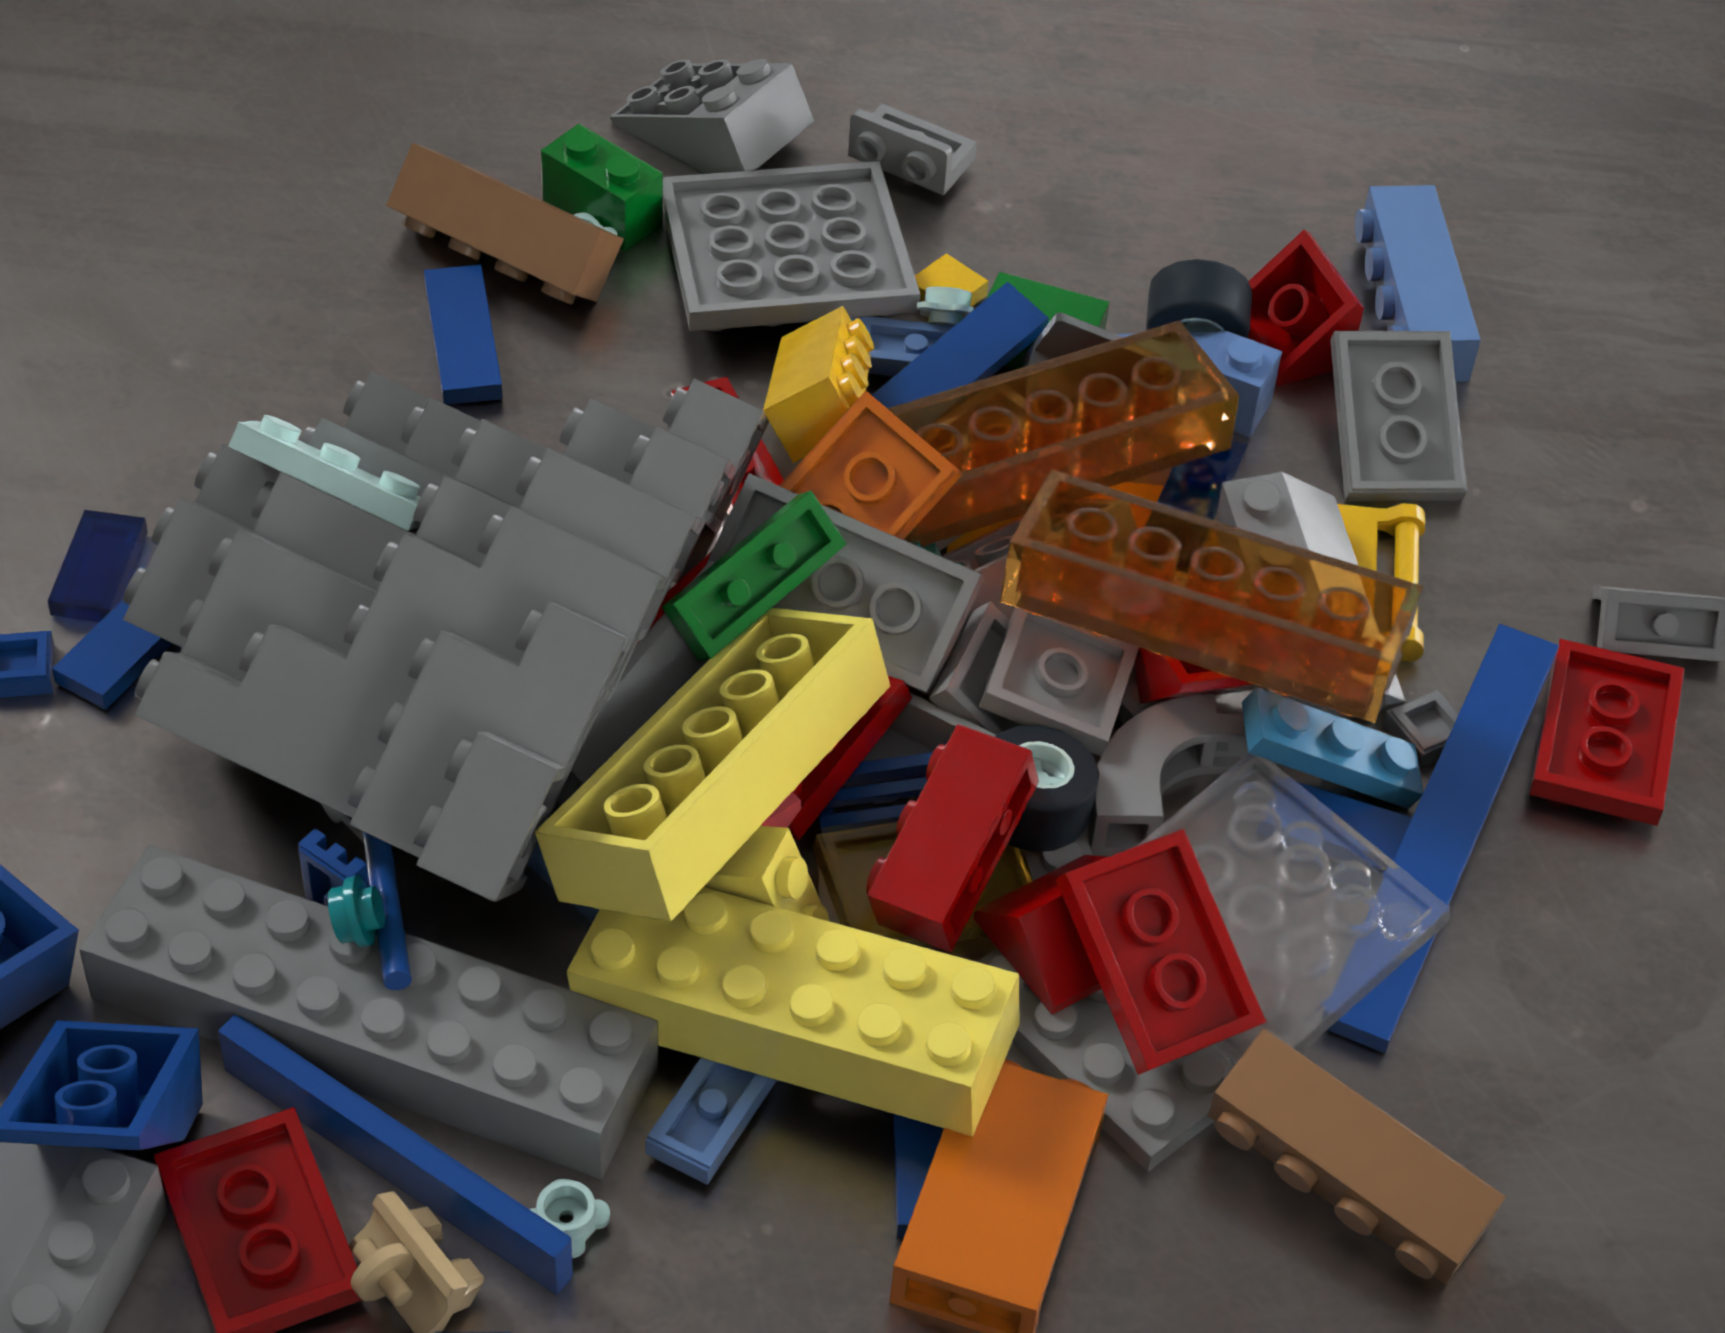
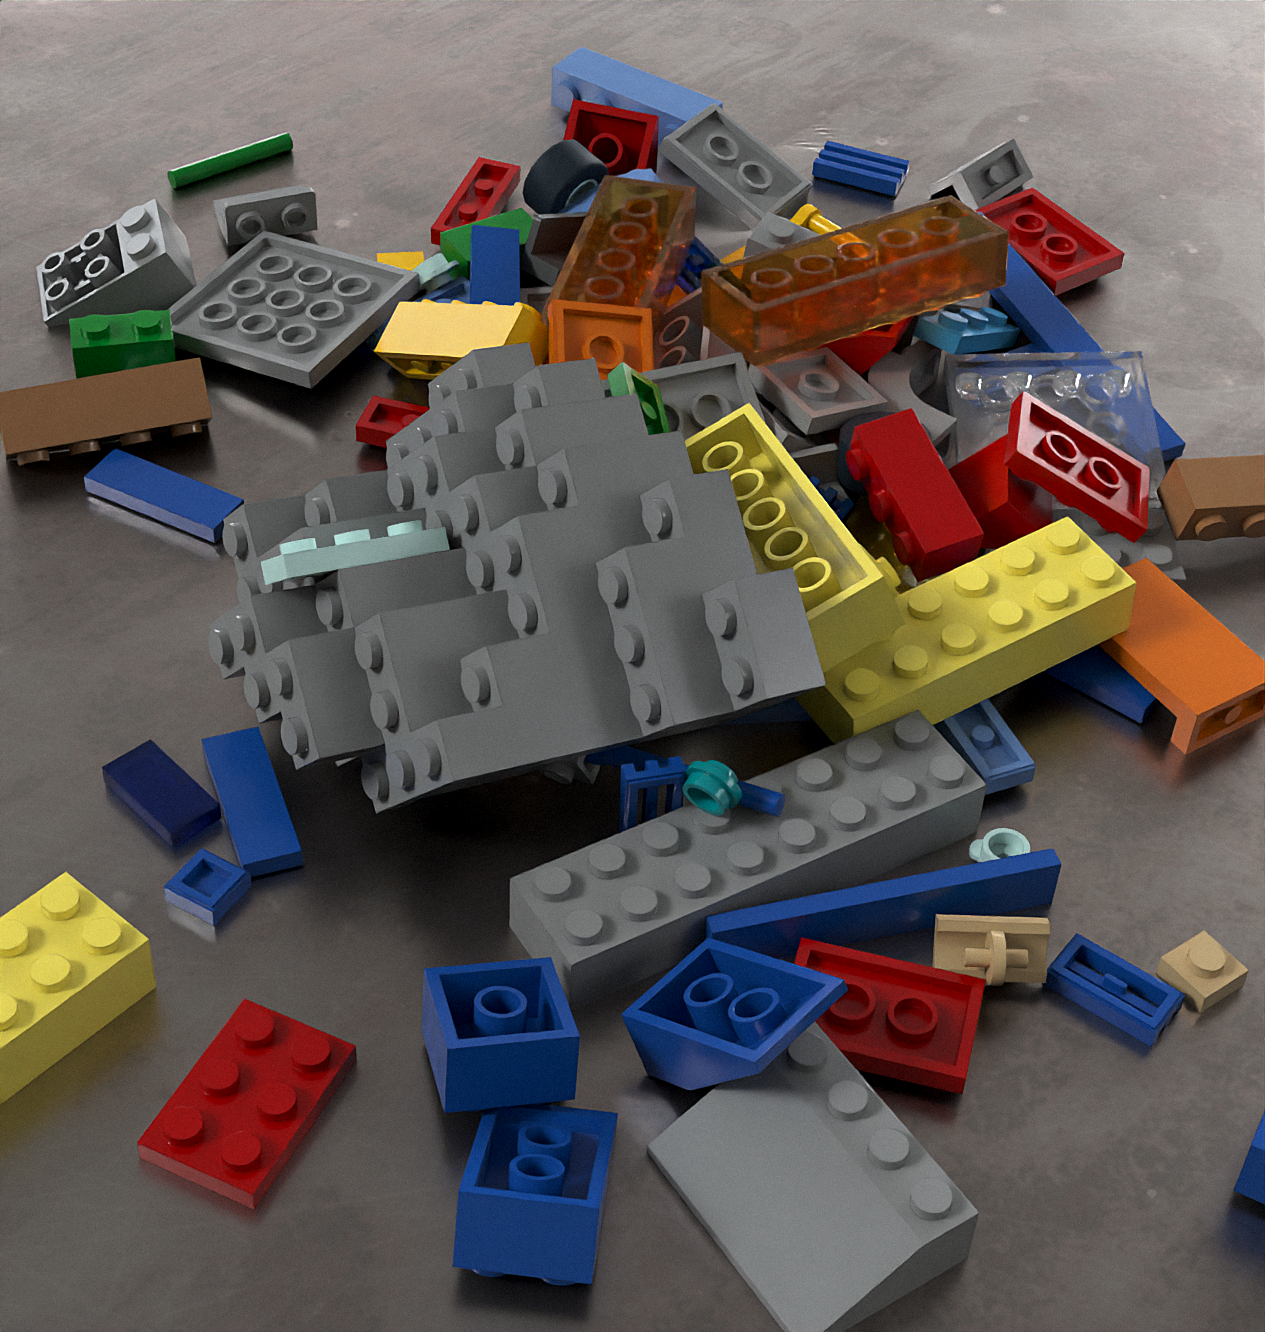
camera: 50 degrees left, 5 degrees down
none -> green bar [167,132,293,188]
none -> red plate [431,157,521,245]
none -> blue tile [812,140,910,196]

